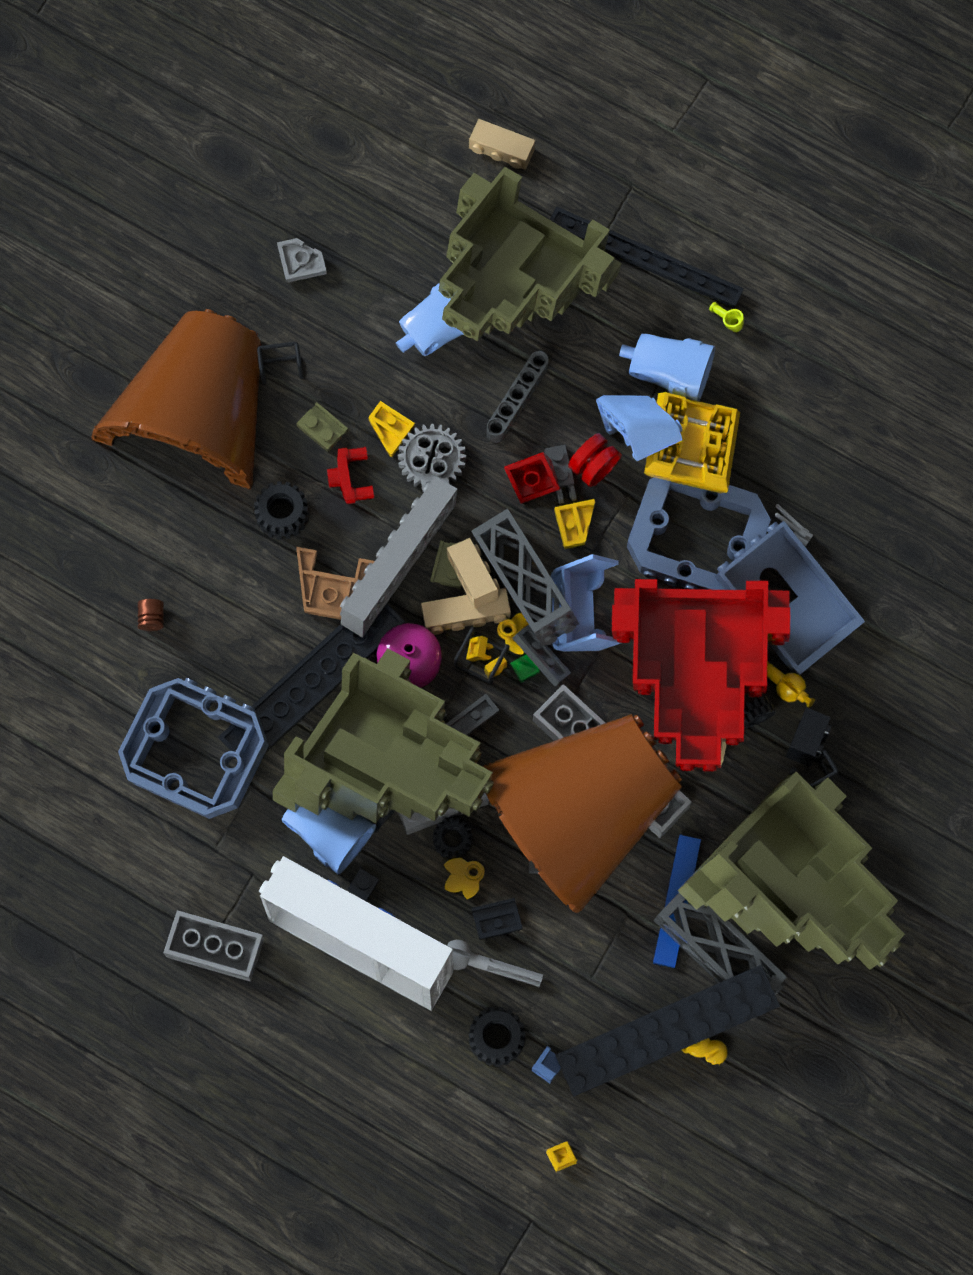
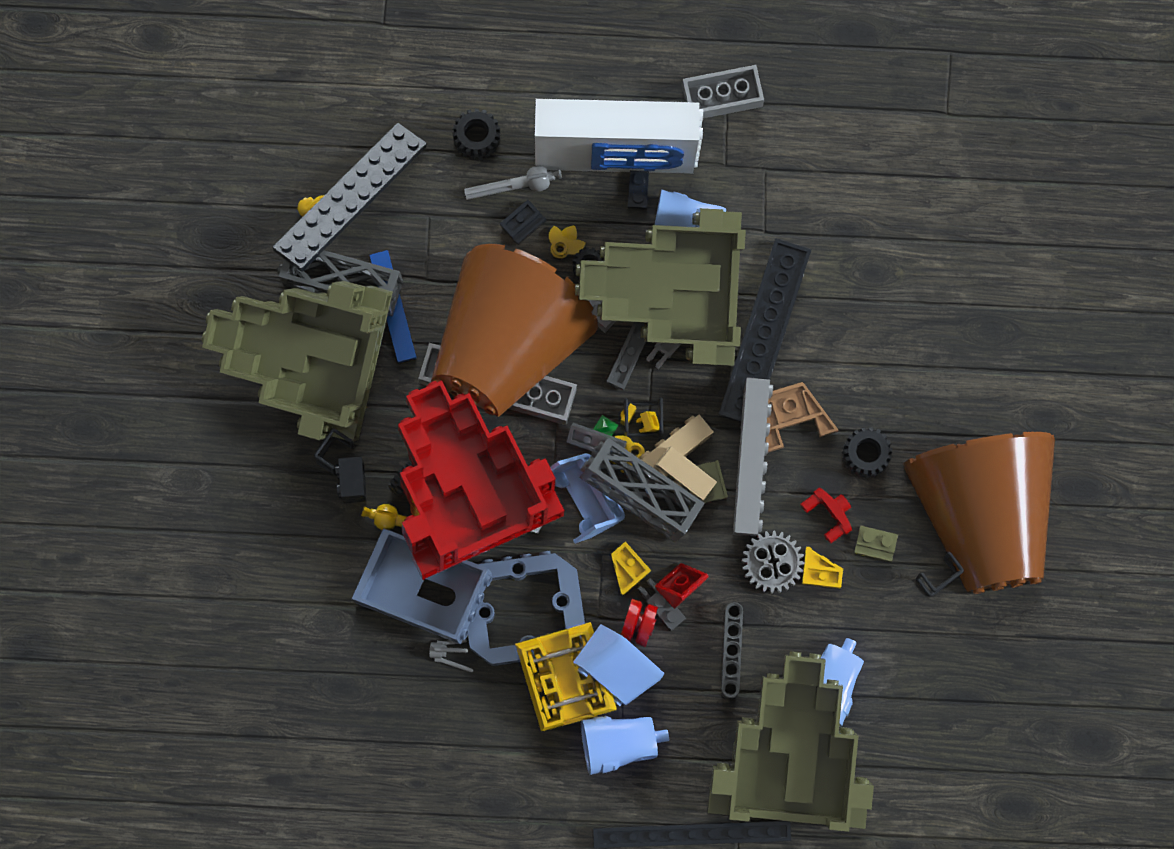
camera: 150 degrees right, 5 degrees up
sand blue panel [118,678,269,819] -> none
copper piece [138,599,164,631] -> none
light grey plate [277,238,327,283] -> none
dark pink cylinder [377,623,442,688] -> none
medium blue panel [532,1046,561,1084] -> none
yellow tile [546,1141,577,1172] -> none
neon yellow bar [709,302,744,332] -> none

